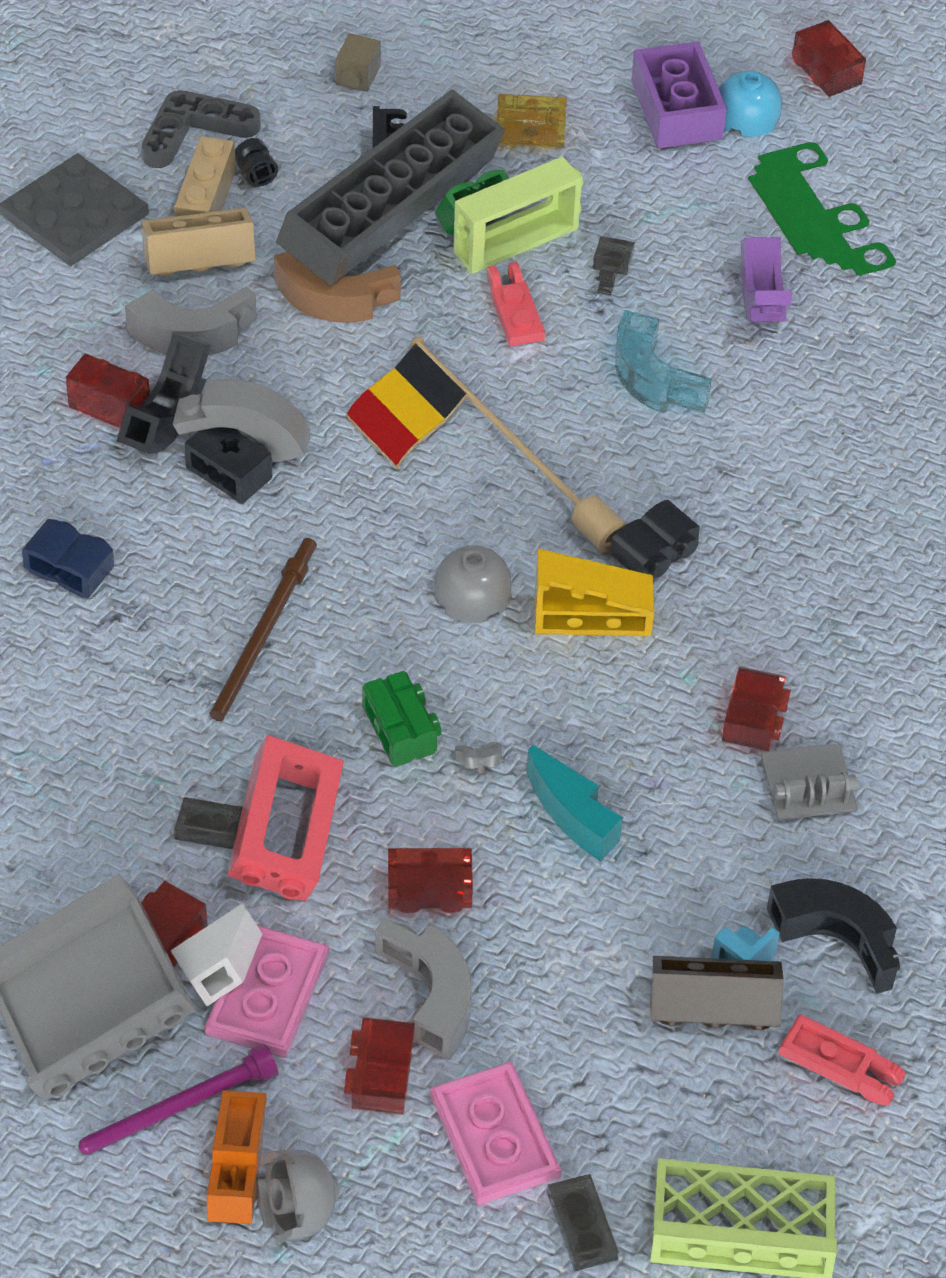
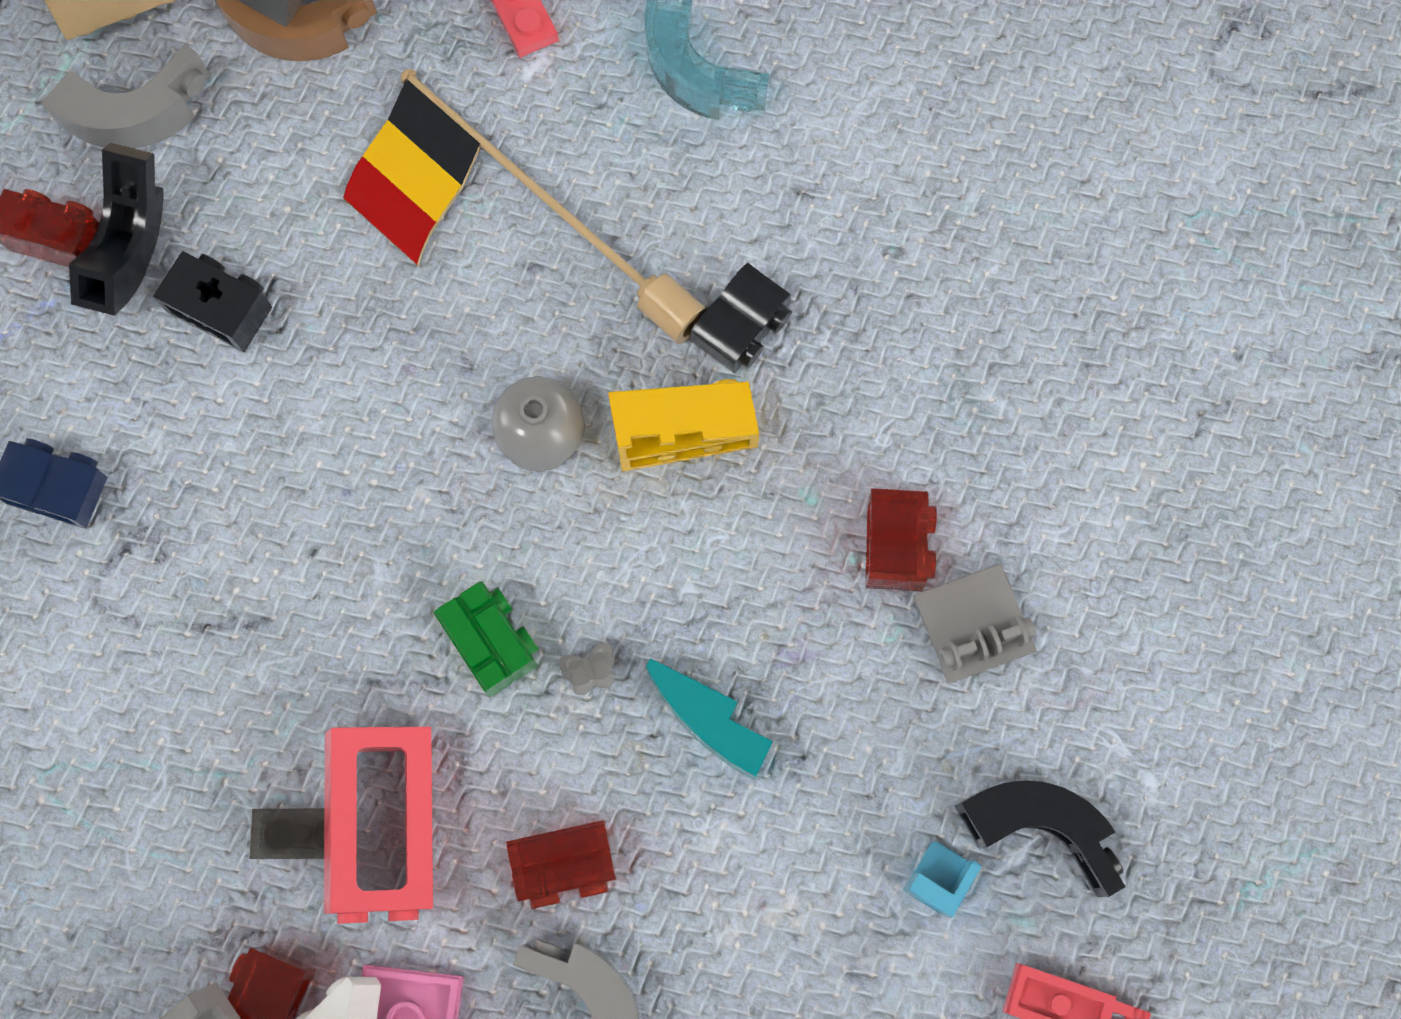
camera: 10 degrees left, 25 degrees up
light grey arch [173,379,310,463] -> none
reddish brown bar [209,538,317,721] -> none
brick [650,956,784,1030] -> none

